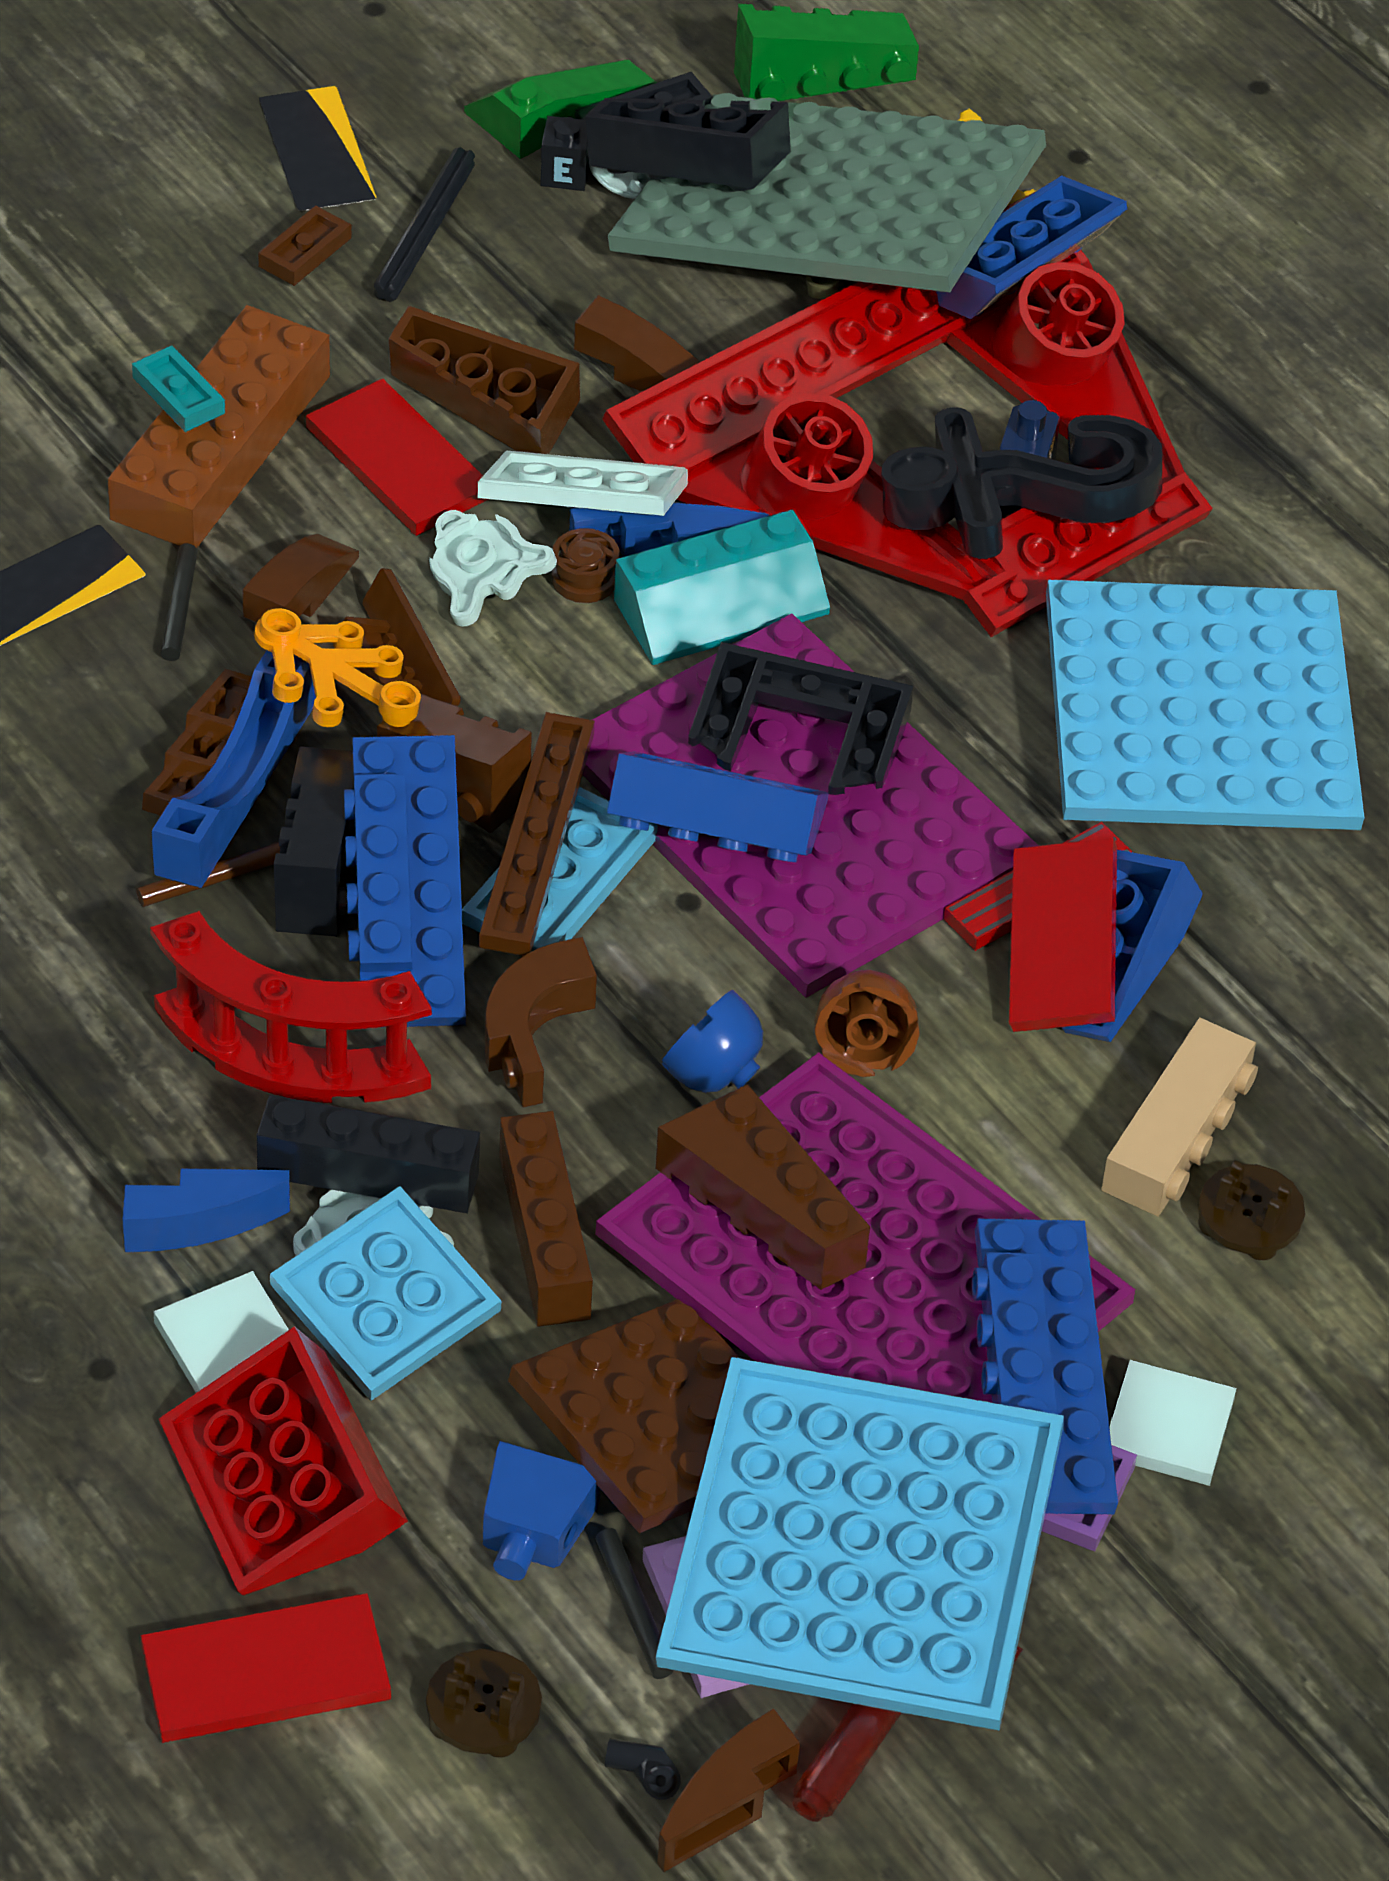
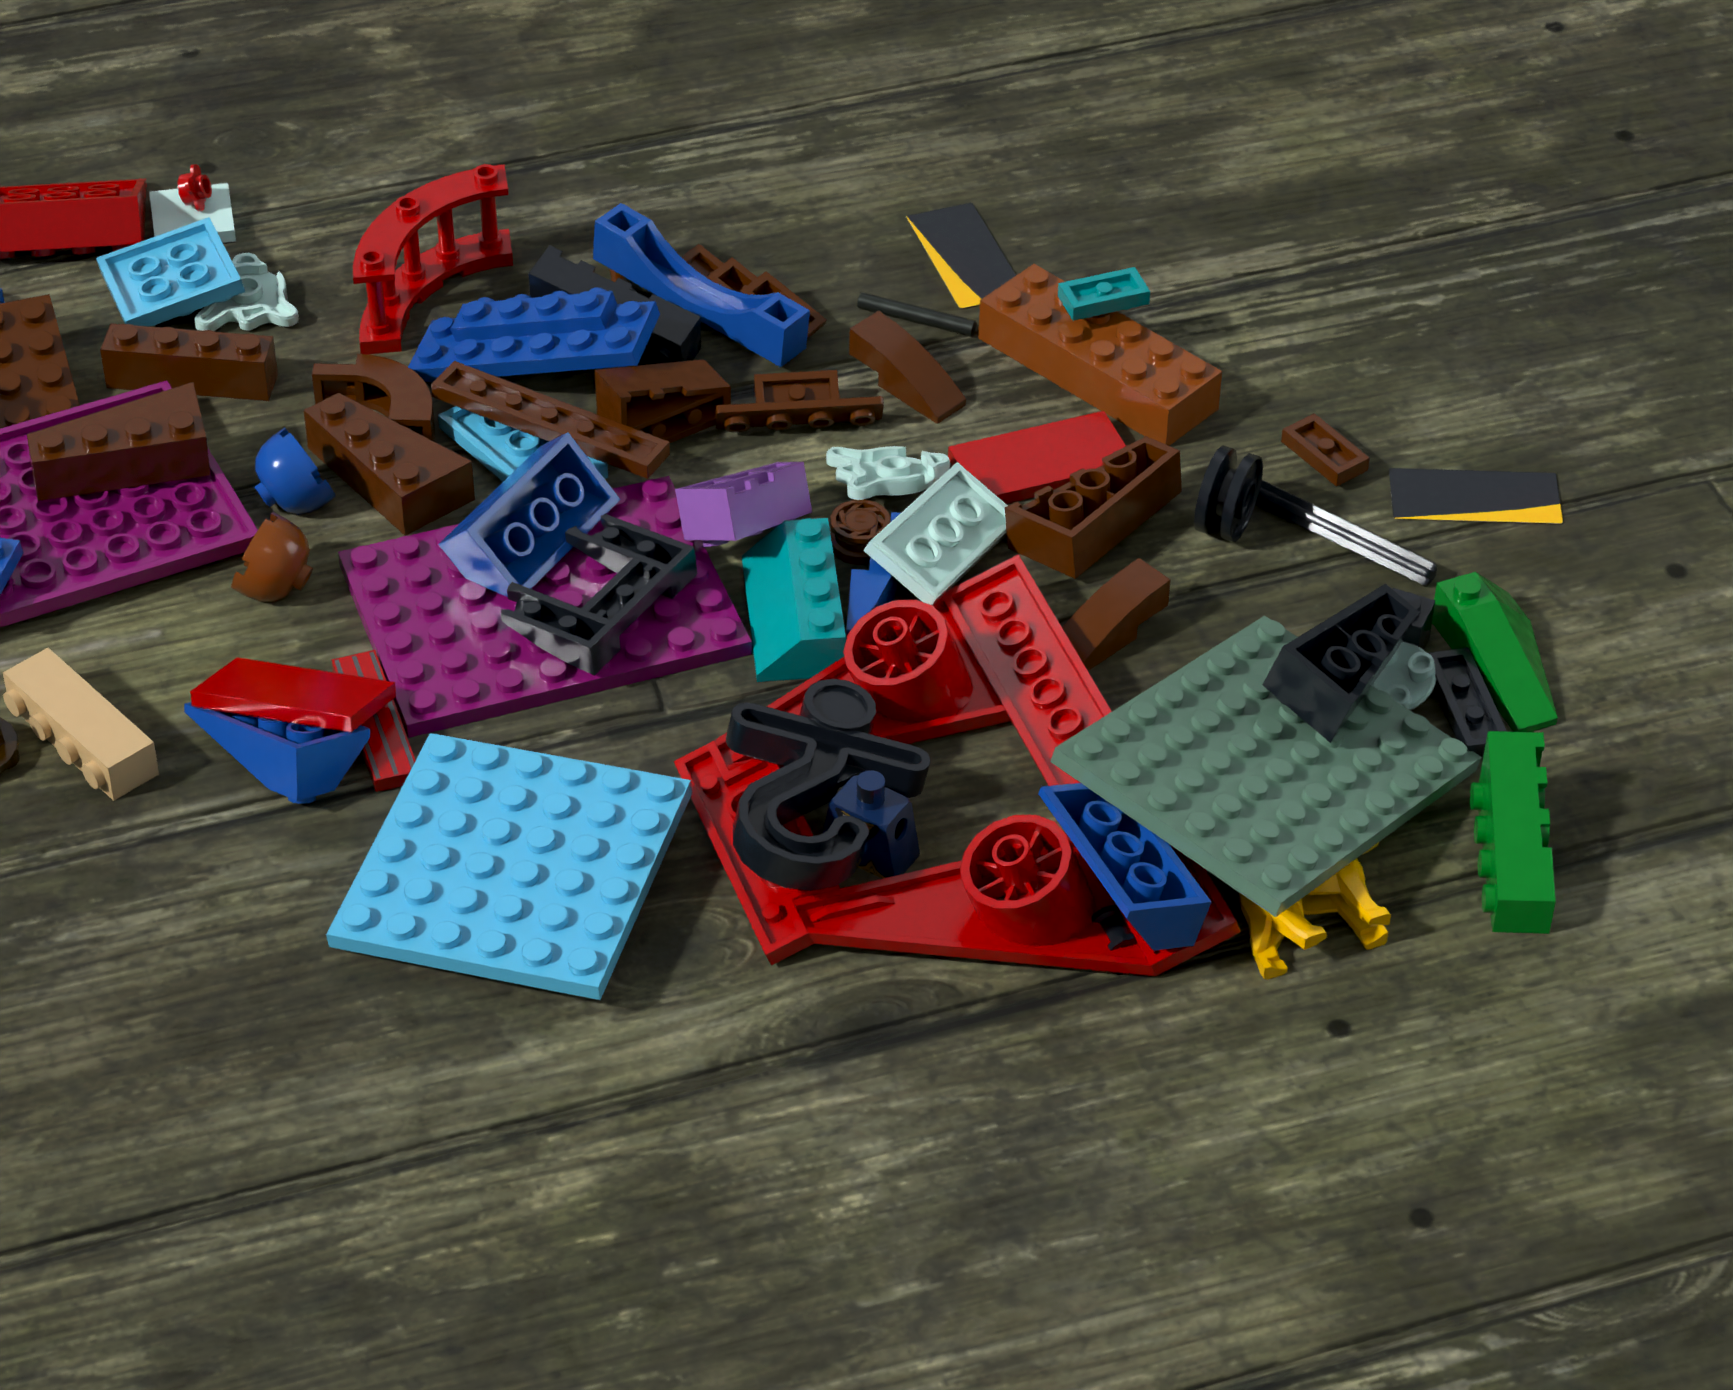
camera: 110 degrees right, 5 degrees down
blue slope [123,1169,290,1252] -> none
light orange plant [254,608,421,727] -> none
black brick [257,1095,480,1214] -> none
none -> red plate [178,164,212,211]
none -> reddish brown wedge [304,393,475,536]
none -> medium lavender wedge [675,462,812,547]
none -> black wheel [1194,445,1263,542]

